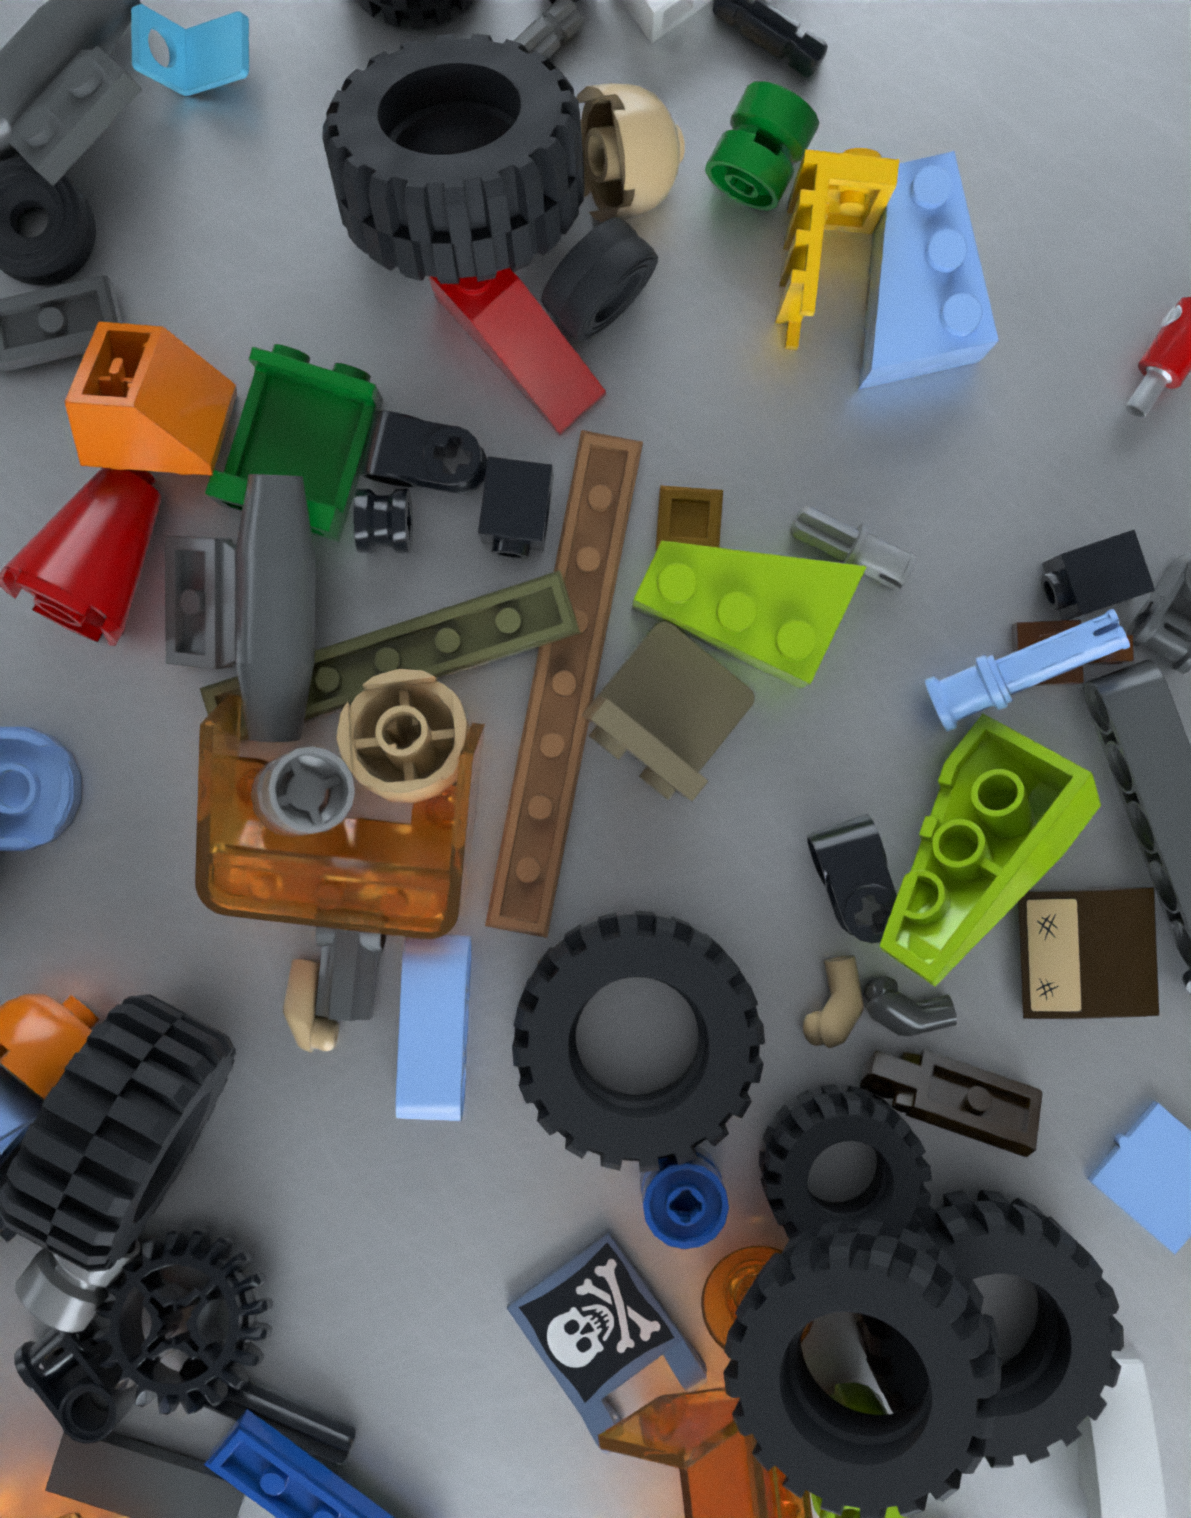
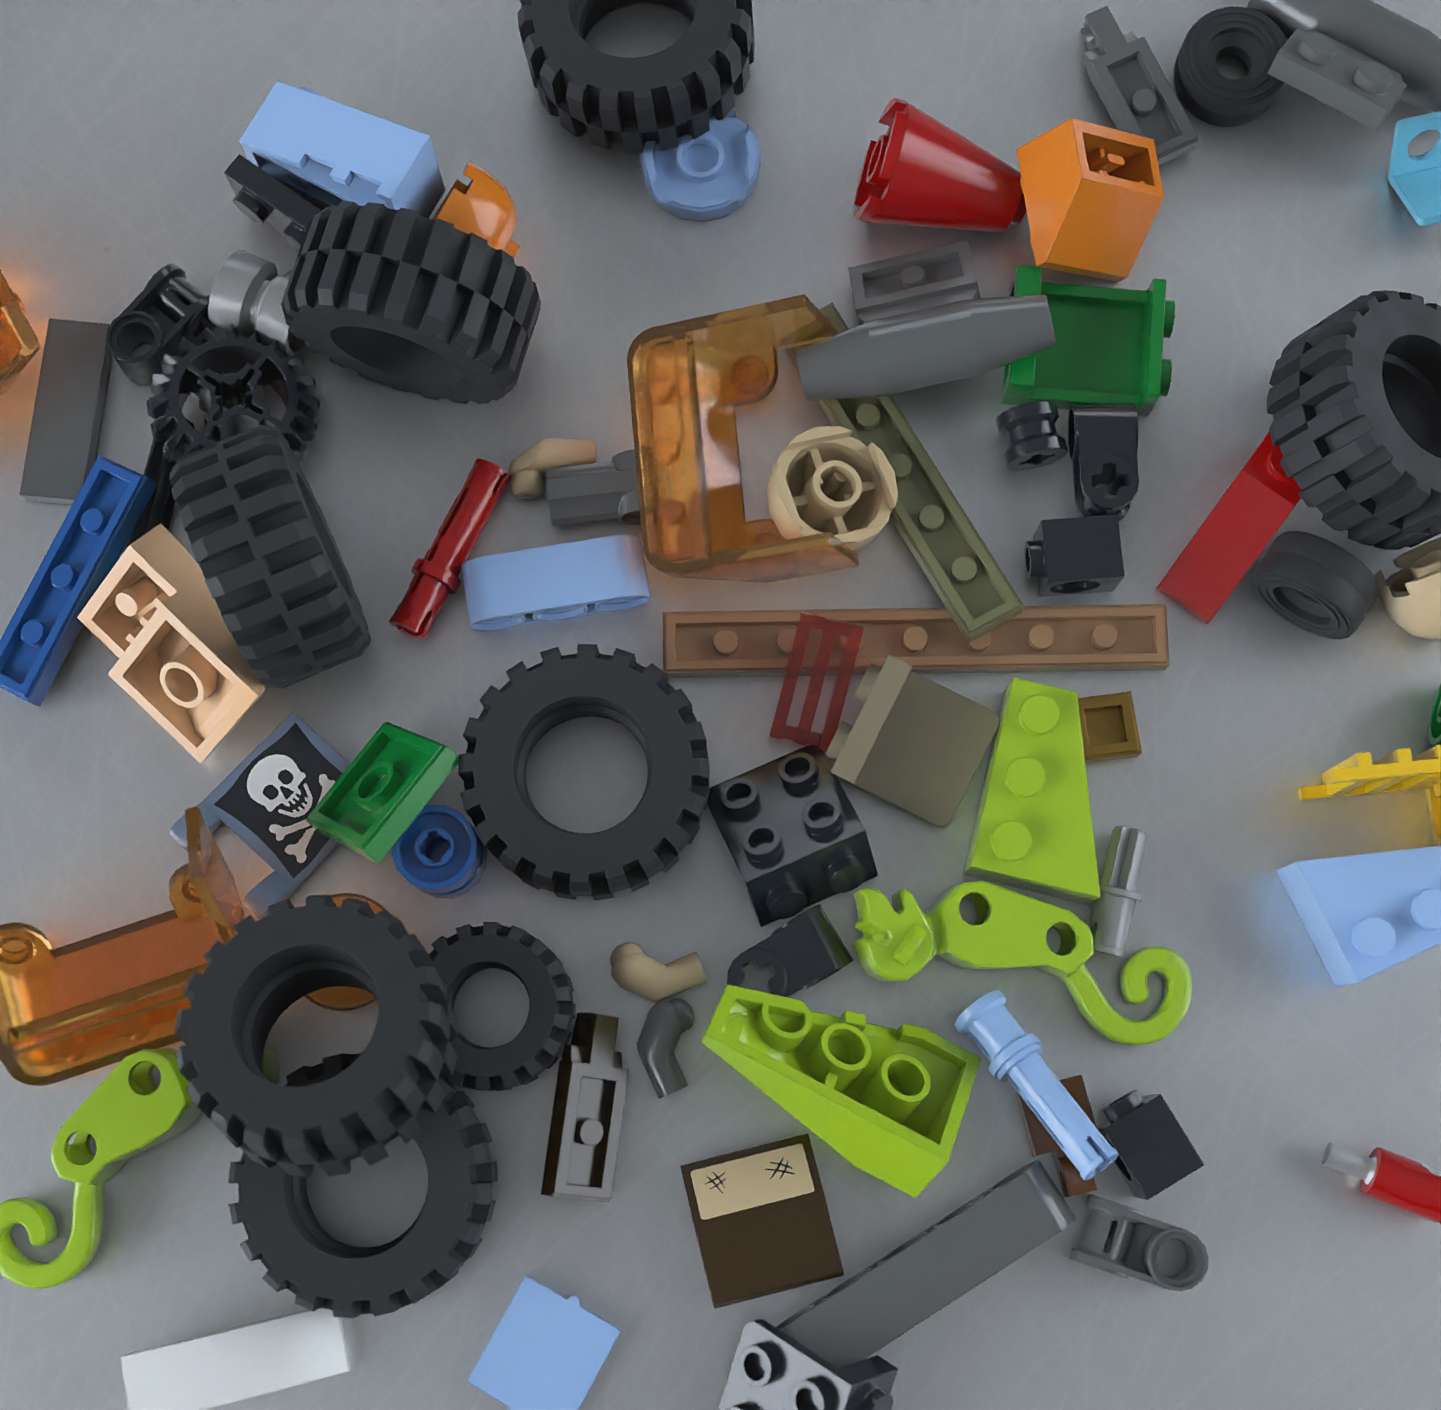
camera: 85 degrees right, 10 degrees down
light grey wheel [251,746,355,837] -> none
none -> light nougat slope [77,523,265,763]
none -> black tyre [170,425,371,688]
none -> green plate [306,721,461,864]
none -> red pin [389,458,512,641]
none -> black bracket [707,745,878,927]
none -> clear red tile [769,611,864,751]
none -> lime animal [853,881,1192,1045]

